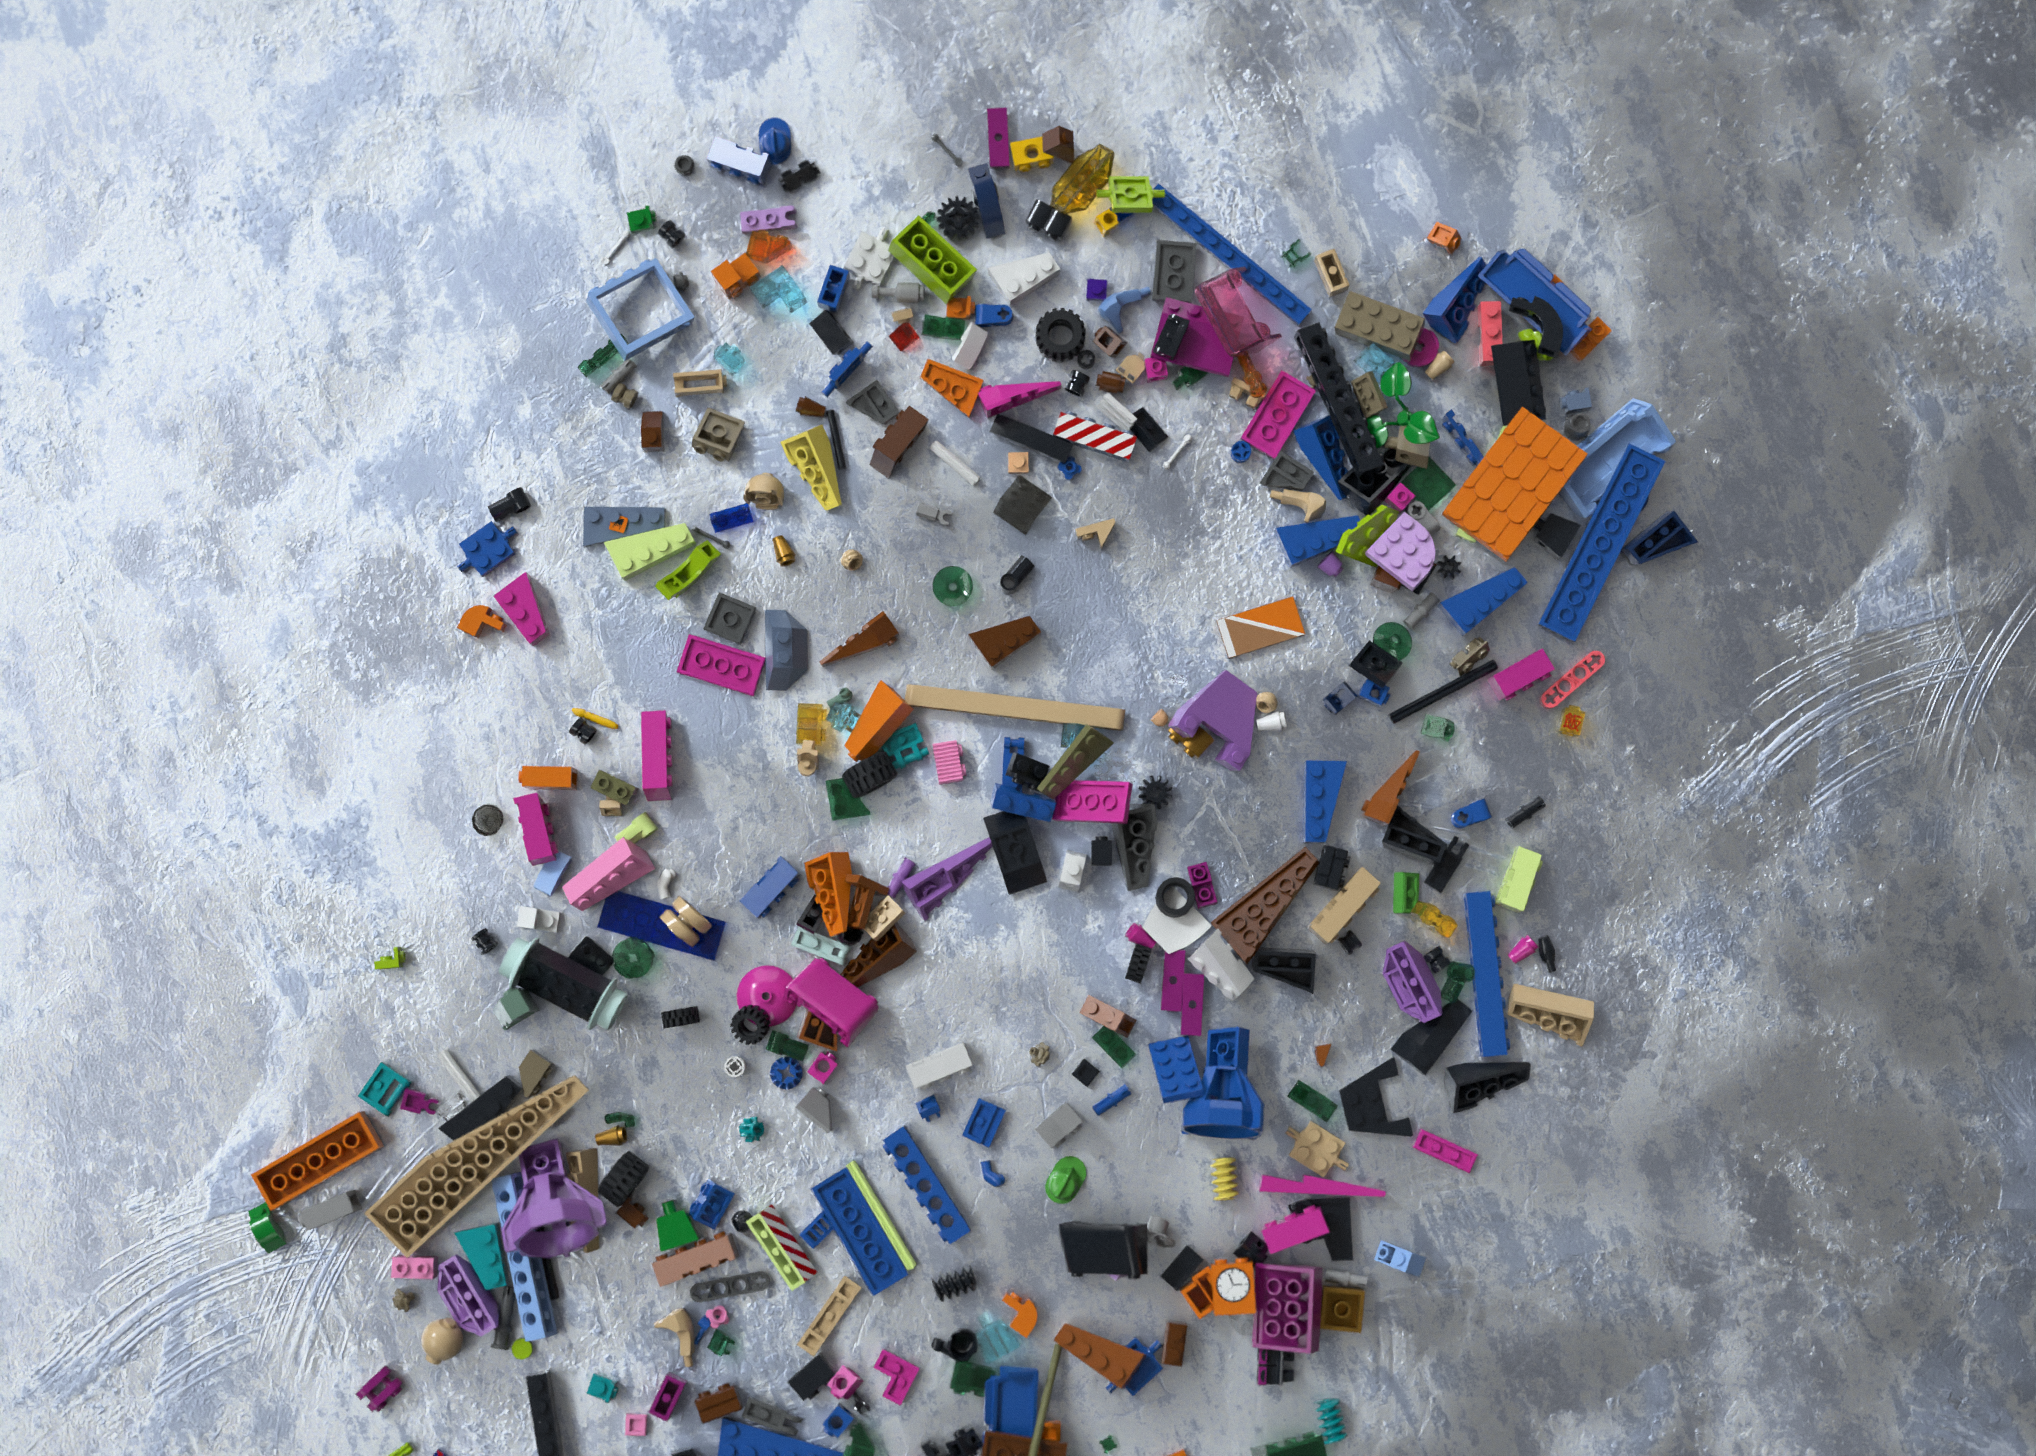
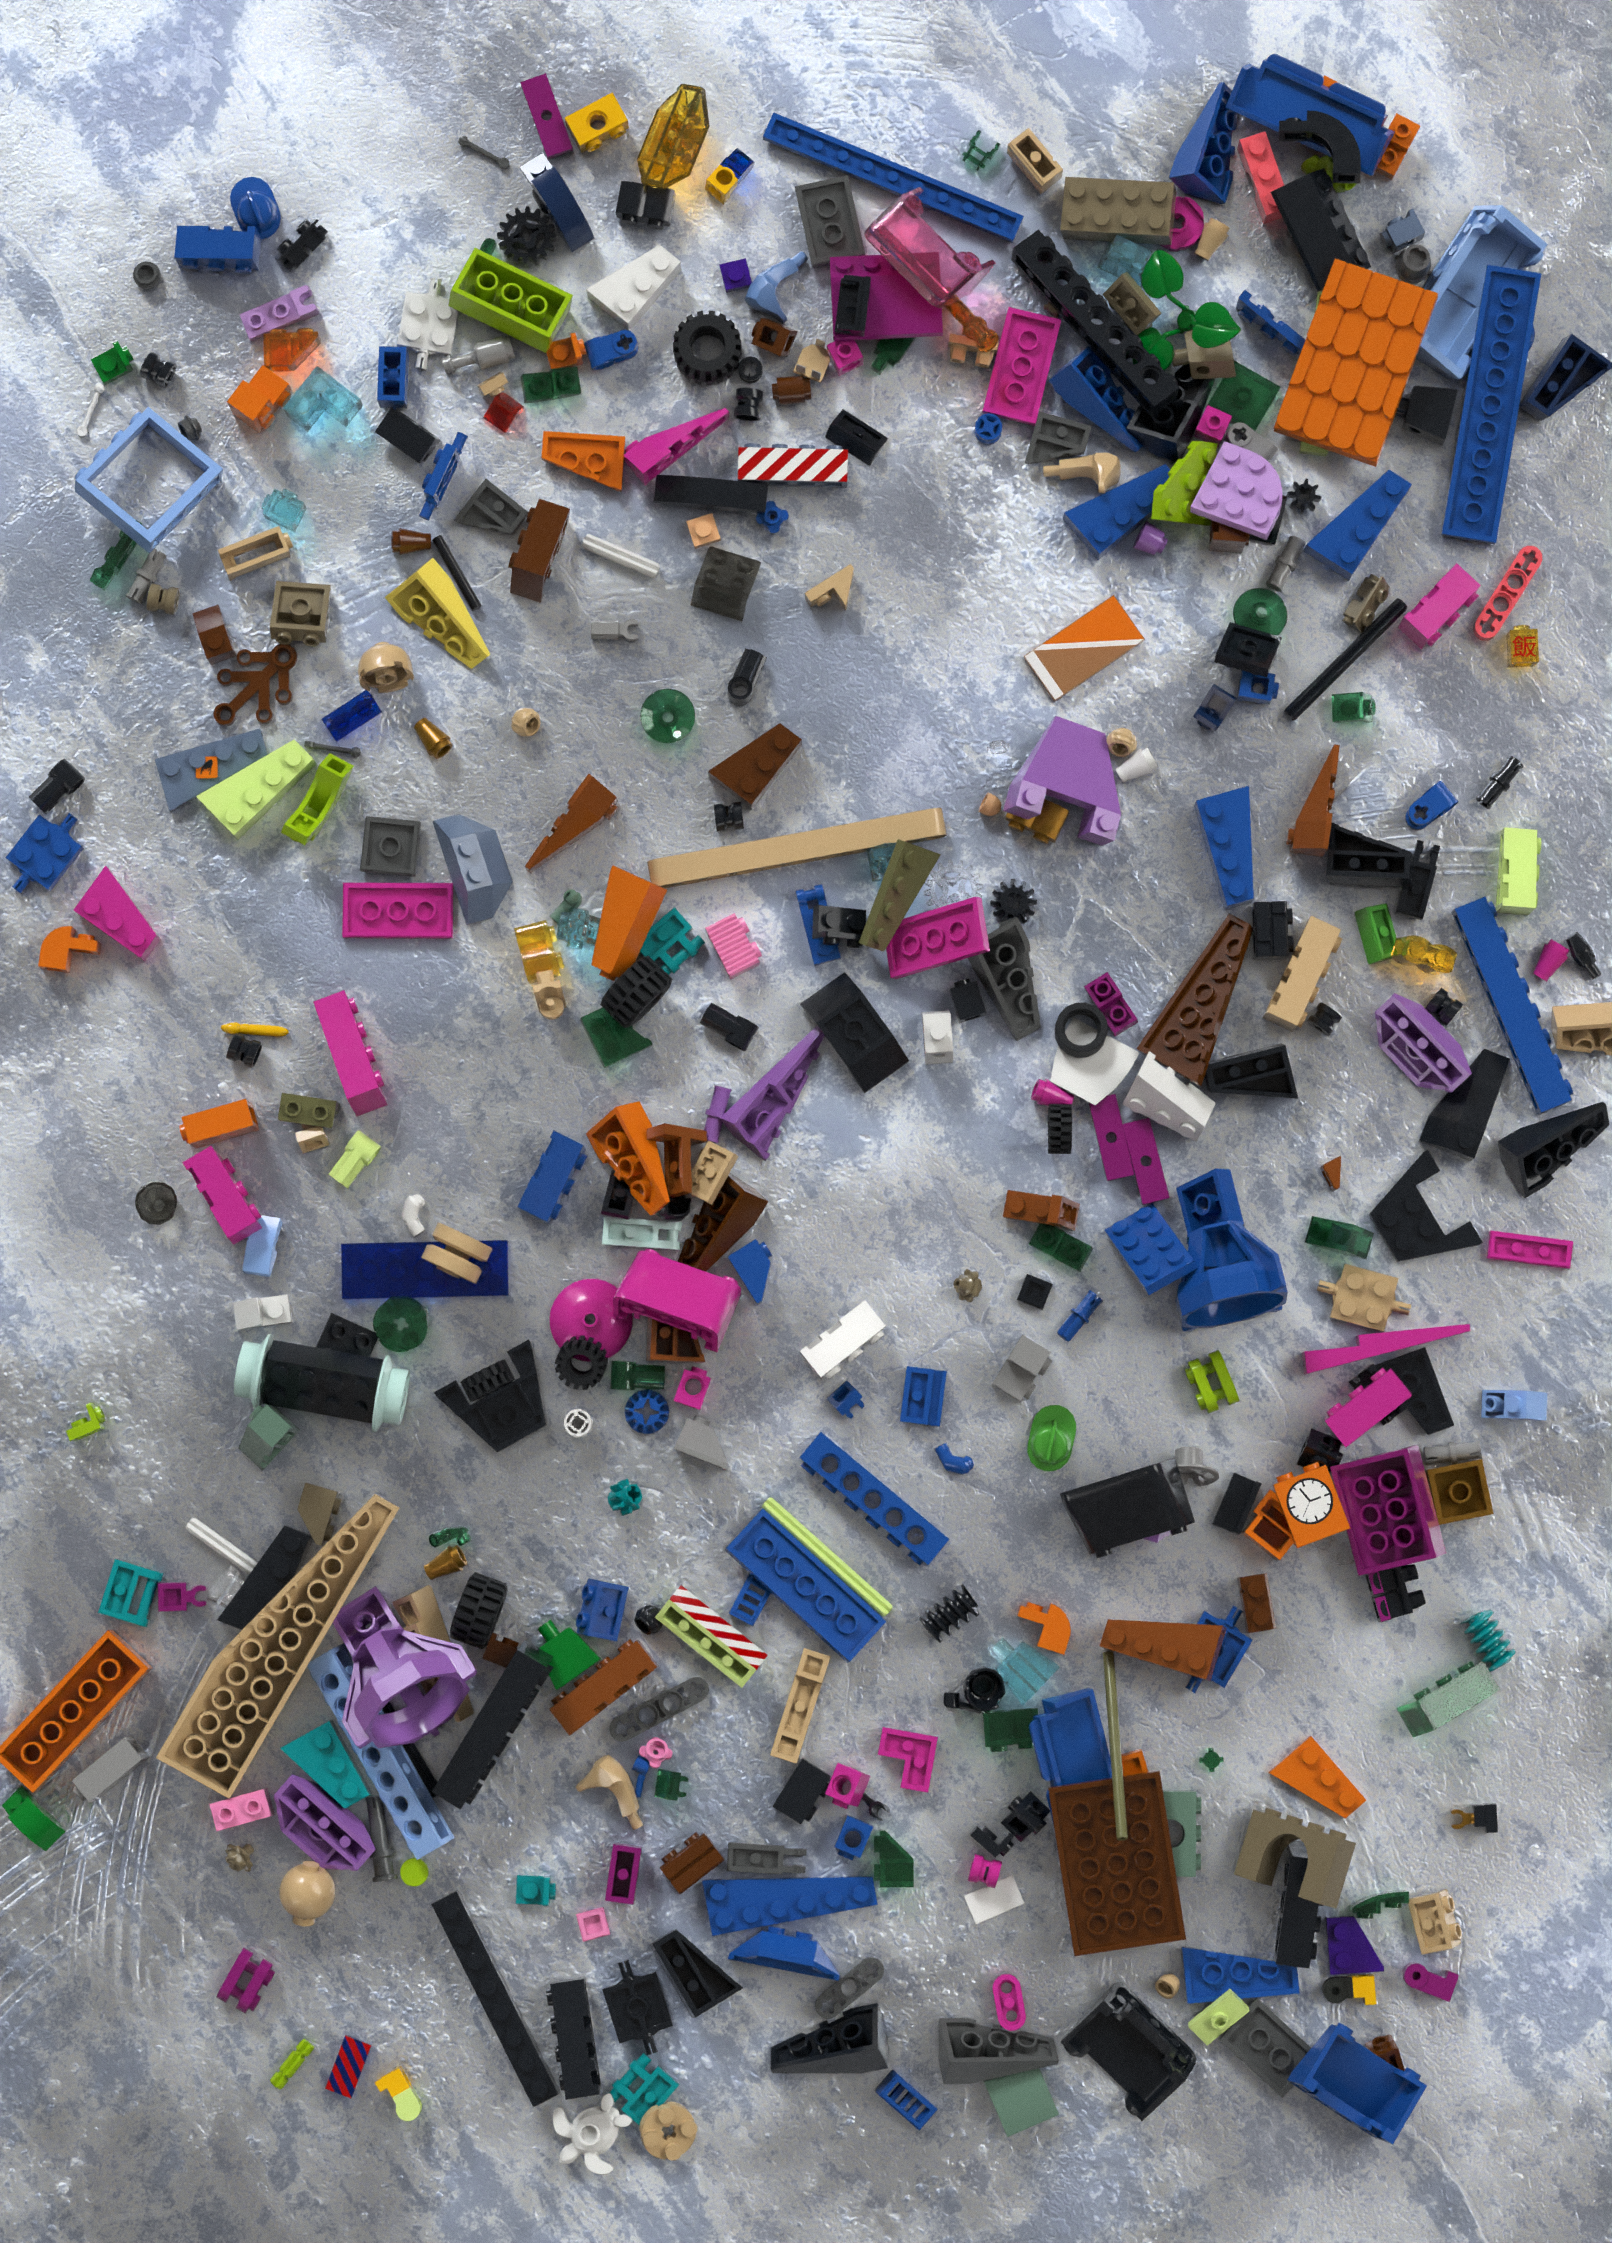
camera: 15 degrees left, 0 degrees up
black bush [471,928,498,955] -> none
bright pink wedge [562,837,655,911] -> none
white slope [952,322,988,370] -> none
blue arch [990,783,1056,822] -> none
reddish brown slope [1042,126,1074,163] -> none
lime plate [1096,176,1165,213] -> none
white tile [1097,392,1137,431] -> none
white hinge [1163,434,1192,469] -> none
light yellow piece [1210,1157,1239,1201] -> none
orange bracket [1427,222,1461,255] -> none
clear green piece [1441,961,1475,1003] -> none
none -> reddish brown plant [213,644,298,726]
none -> black brick [432,1640,554,1810]
none -> black wing [434,1339,546,1452]
none -> black piece [700,1003,759,1051]
none -> black wheel [714,801,744,832]
none -> blue slope [728,1239,773,1305]
none -> lime brick [1184,1350,1240,1414]

